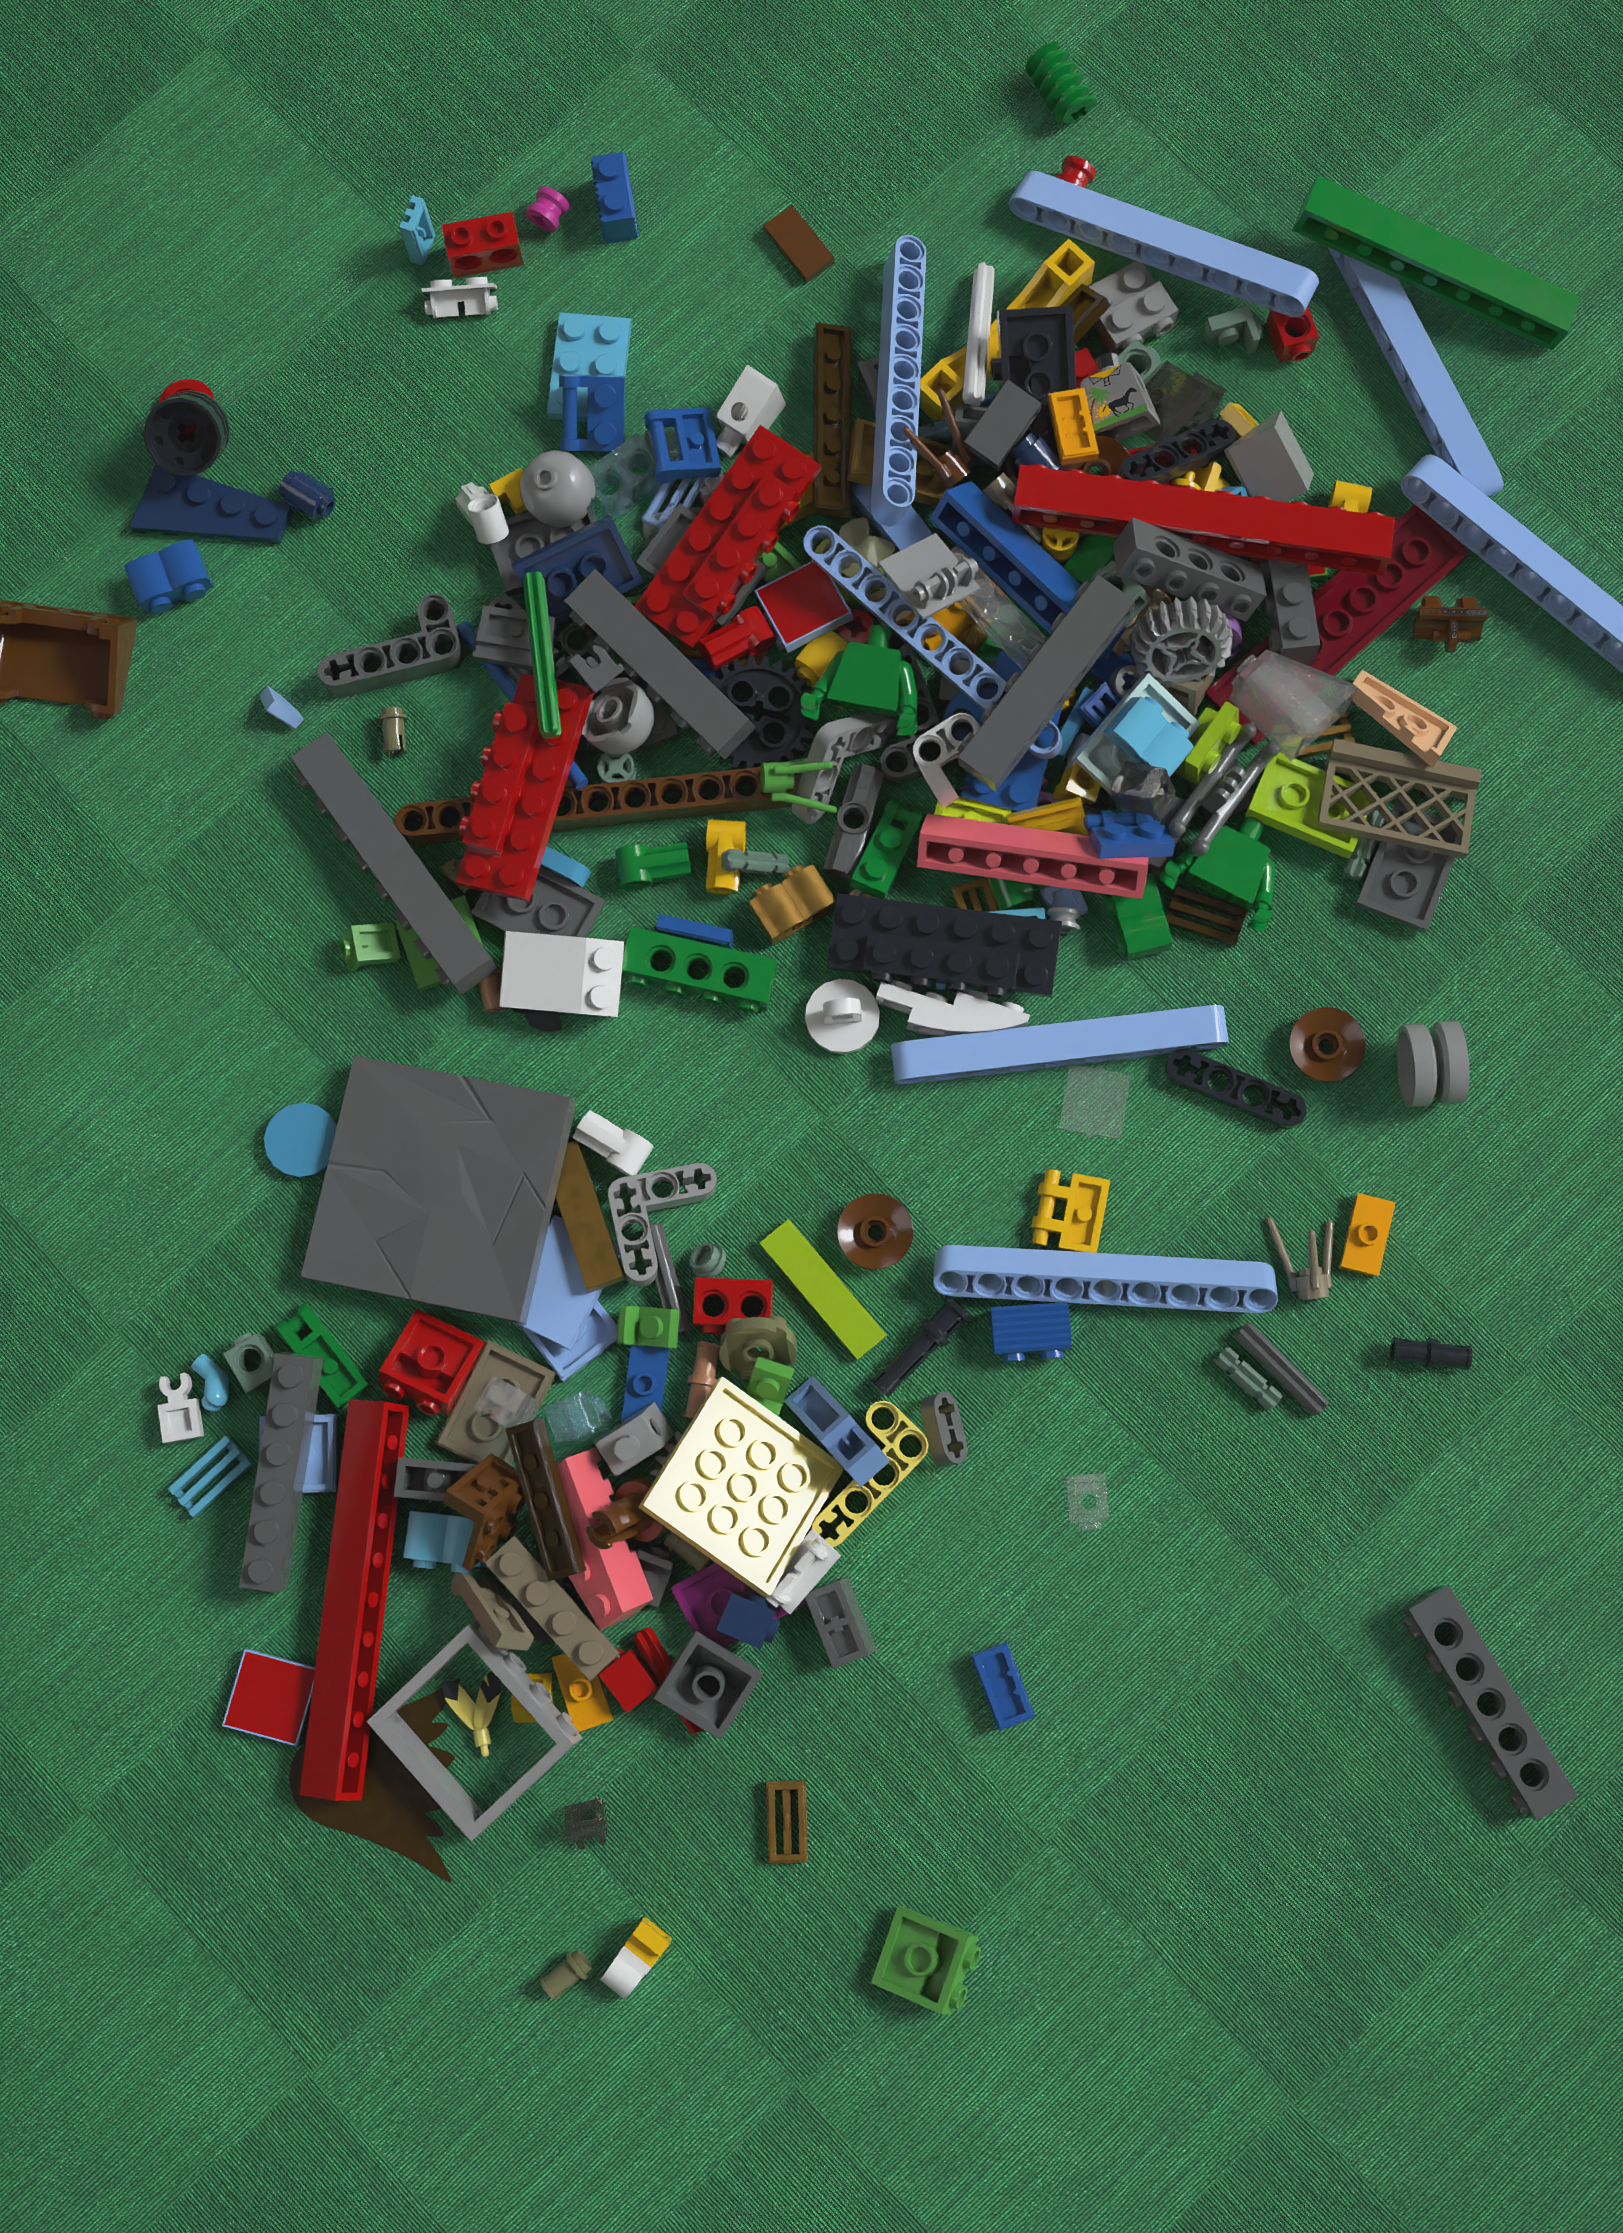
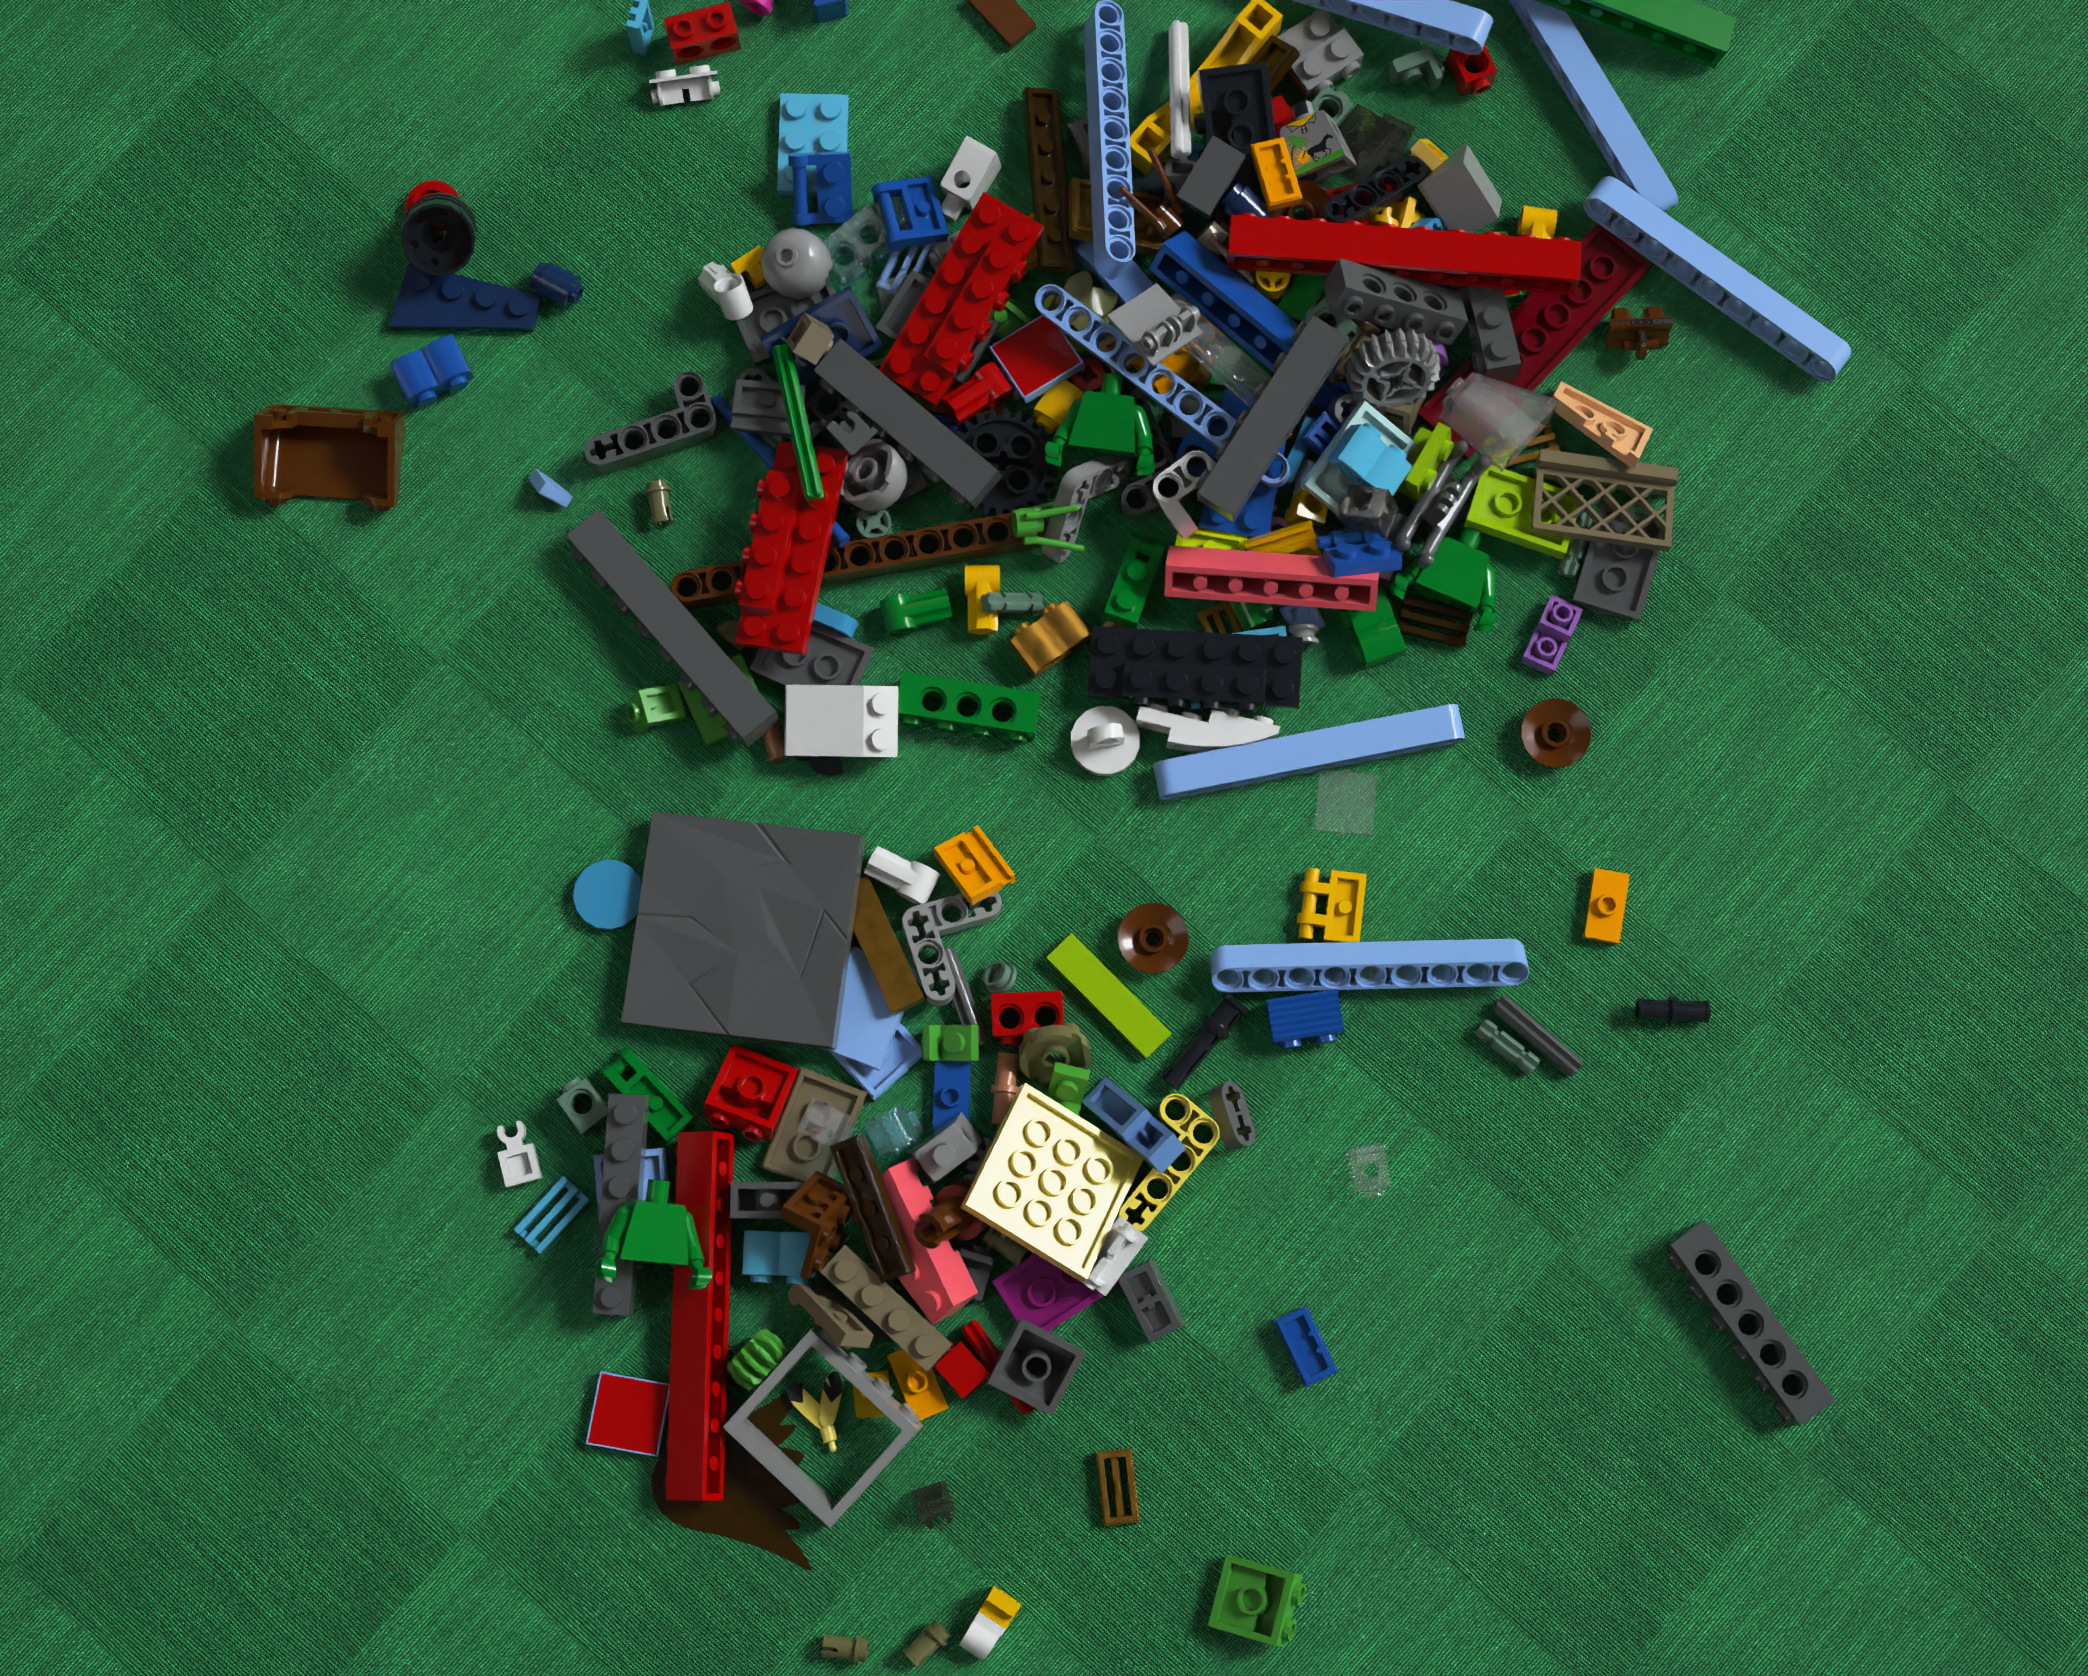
camera: 15 degrees left, 0 degrees up
medium azure arm [191,1353,230,1412] -> none
blue tile [656,914,734,949] -> none
dark blue brick [717,1592,780,1649] -> none
dark grey piece [823,764,884,880] -> none
black beam [1165,1049,1307,1129] -> none
dark tan plant [1266,1217,1334,1301] -> none
light grey wheel [1396,1020,1469,1108] -> none
none -> green torso [595,1179,712,1290]
none -> bright green gear [727,1329,787,1391]
none -> dark tan plate [786,312,834,365]
none -> olive pin [822,1633,869,1665]
none -> light orange plate [934,825,1015,906]
none -> medium lavender slope [1520,594,1583,677]

